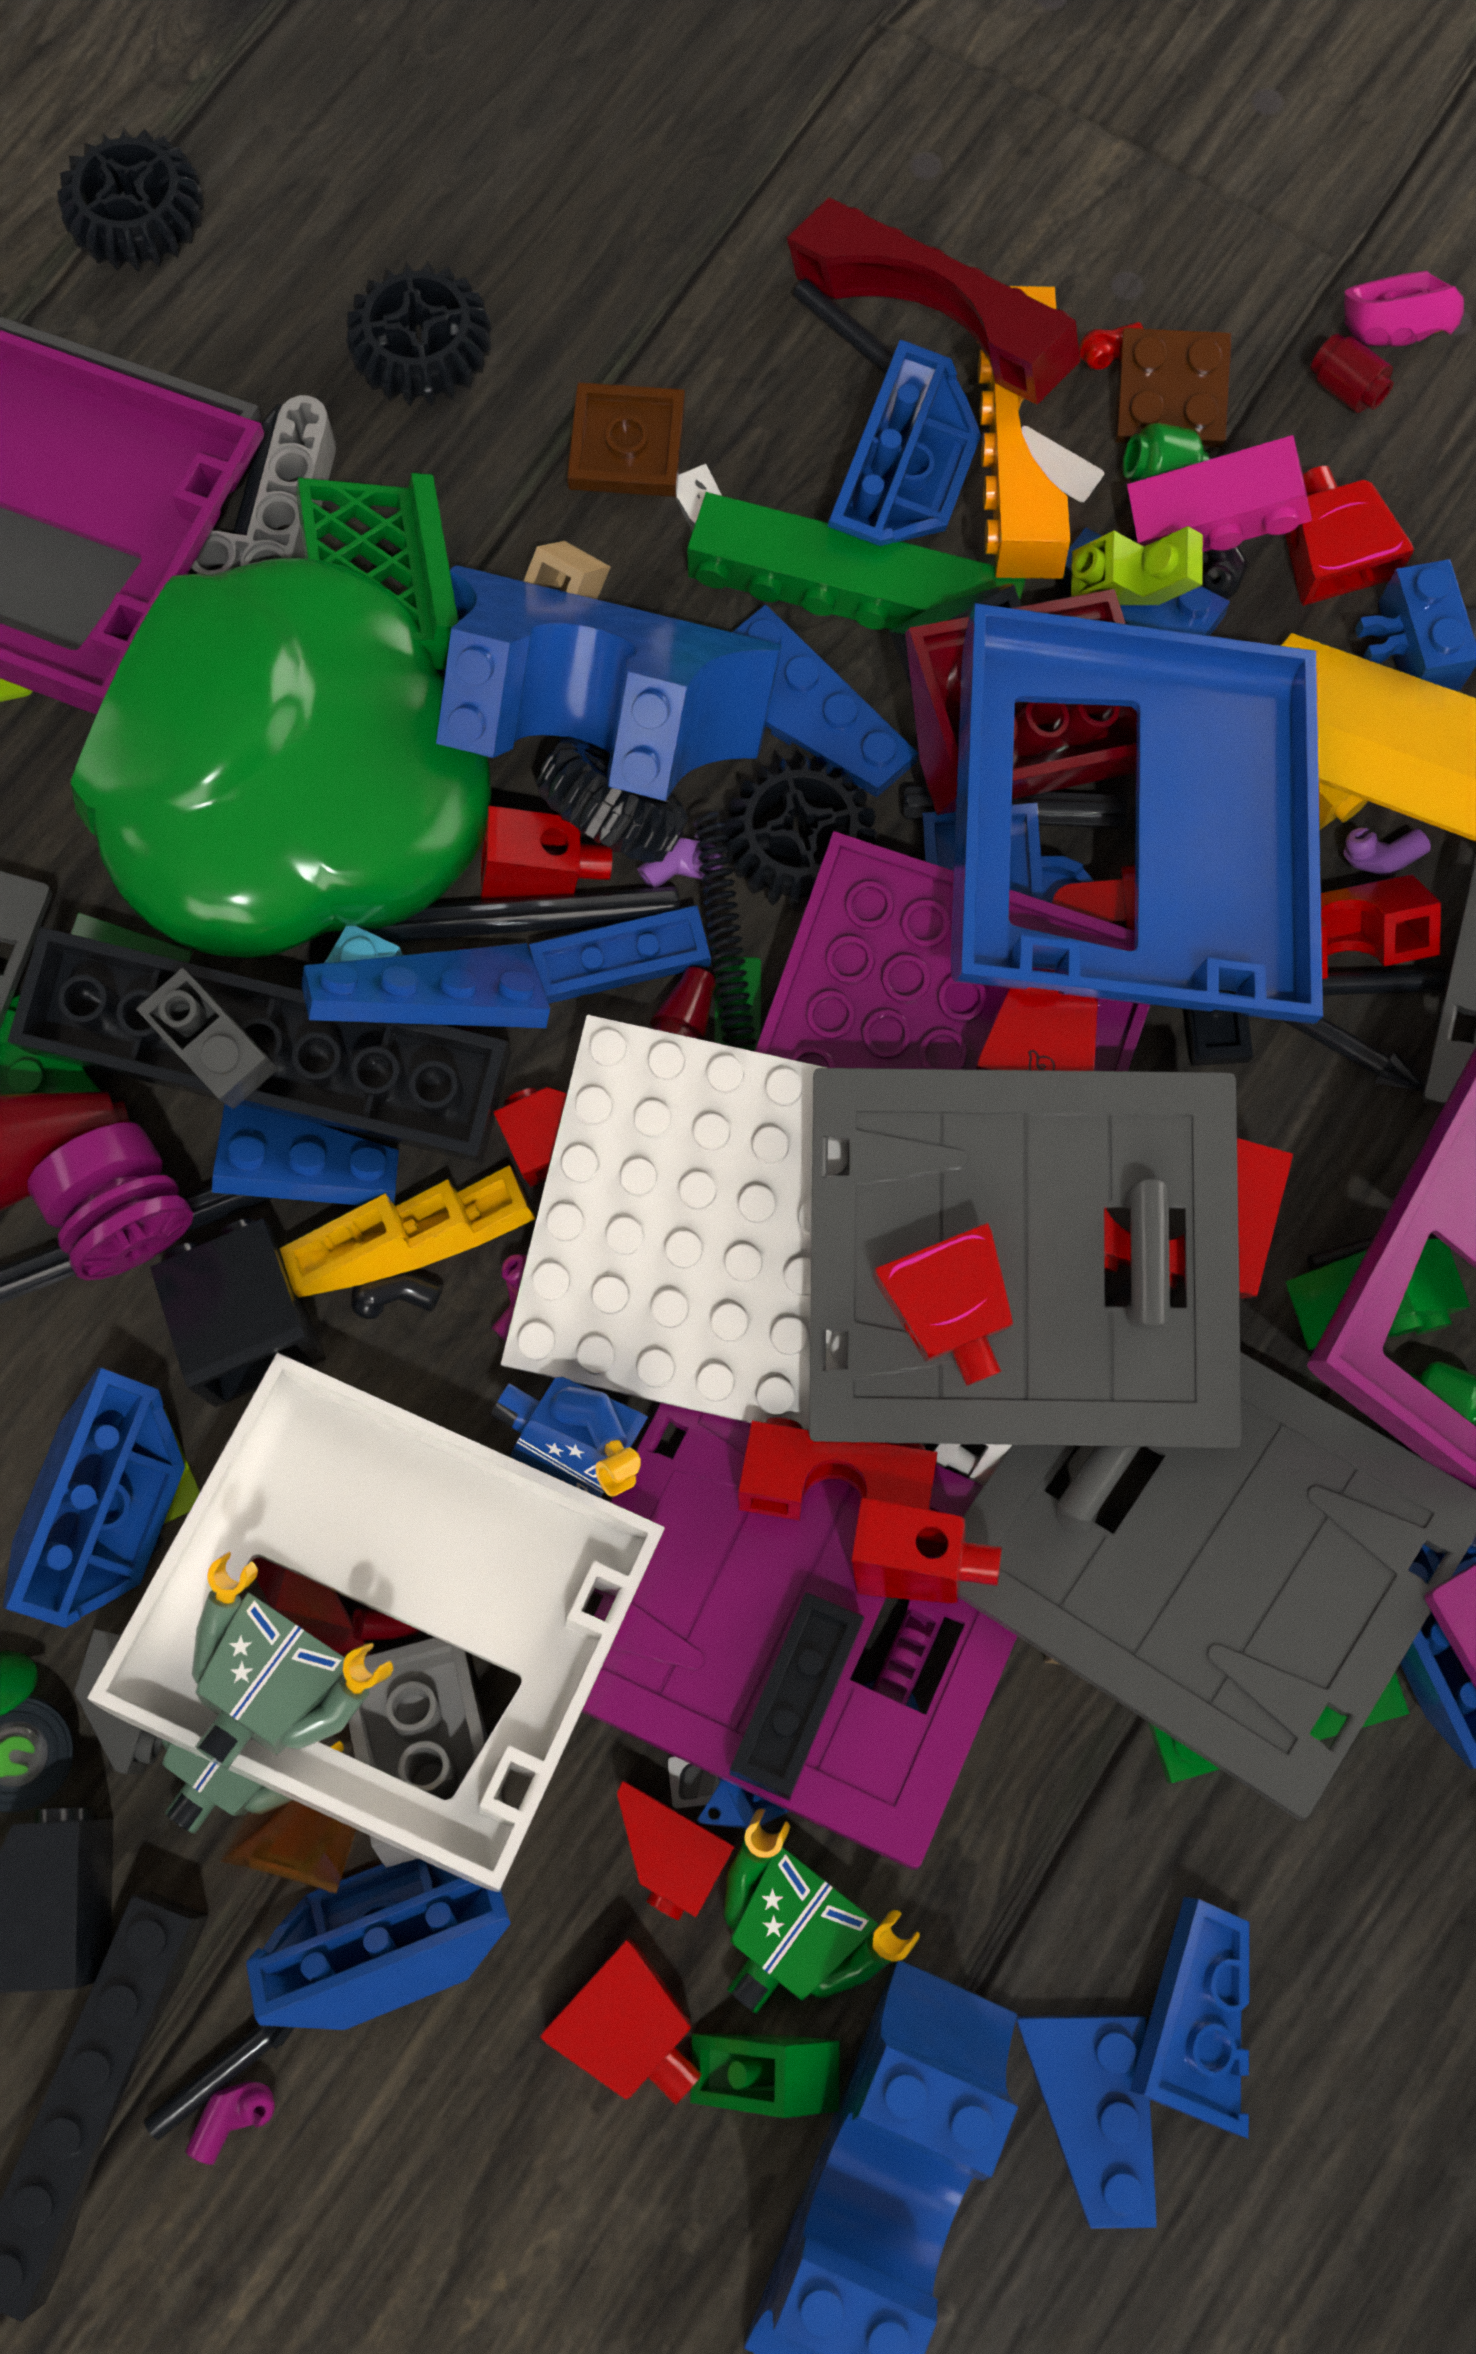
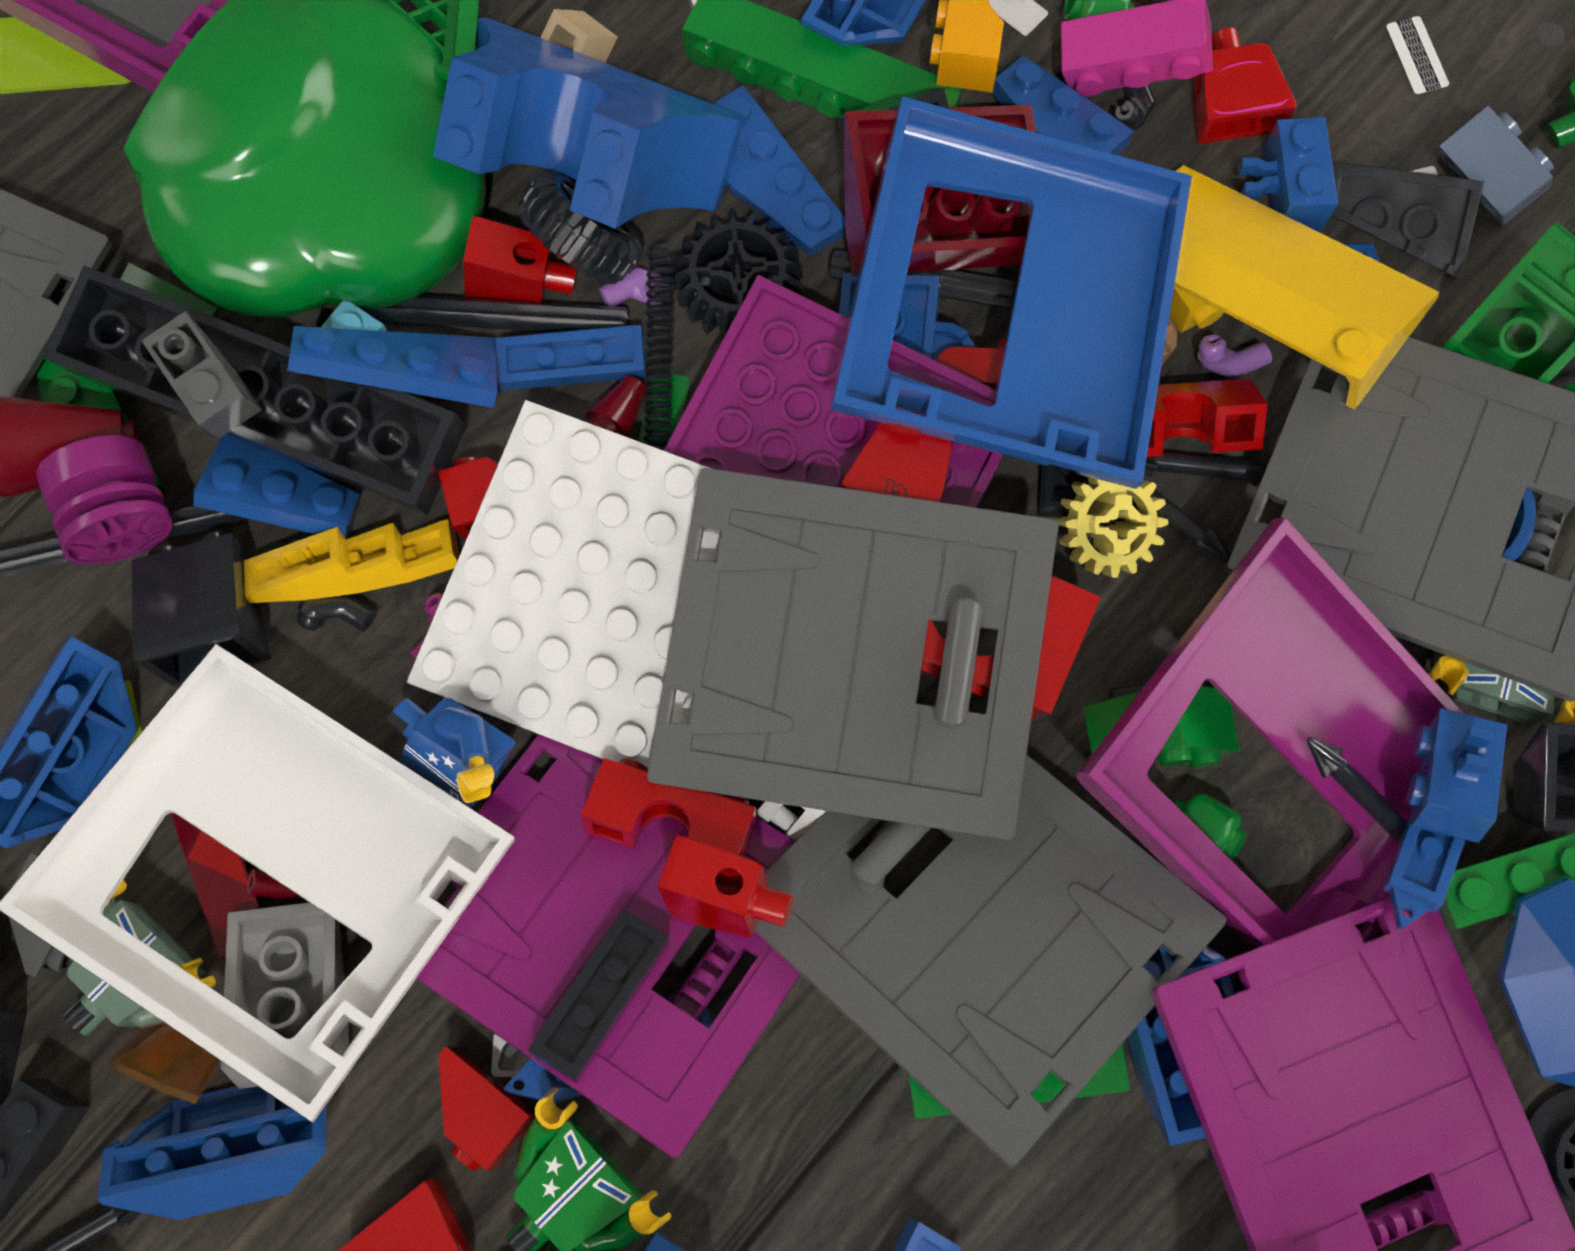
camera: 10 degrees right, 0 degrees up
sand green torso [192,1552,394,1770] -> none
red torso [872,1223,1013,1386] -> none
lime slope [1071,526,1203,605] -> none
none -> light yellow gear [1057,477,1168,578]

